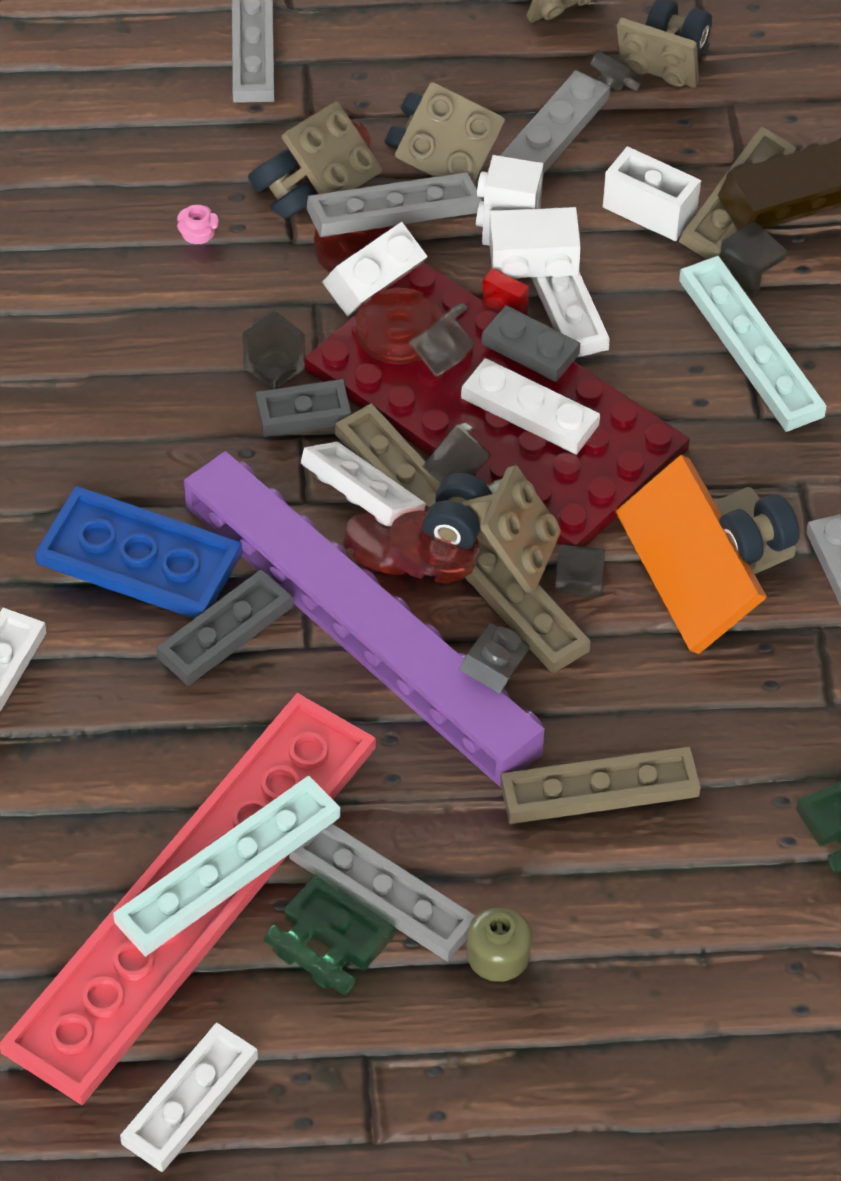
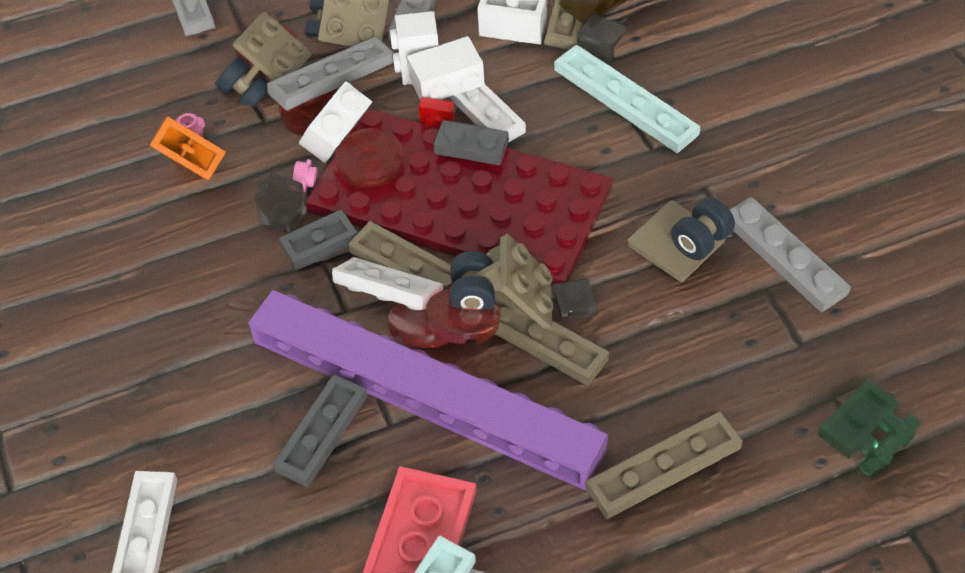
camera: 15 degrees left, 0 degrees up
blue plate [35,486,242,619] -> none
clear smoke panel [409,301,474,377] -> none
clear smoke panel [422,423,490,483] -> none
dark grey plate [459,623,530,694] -> none
white plate [461,358,600,455] -> none
orange tile [616,455,767,654] -> none
none -> orange slope [149,116,226,181]
none -> bright pink plate [293,159,318,193]

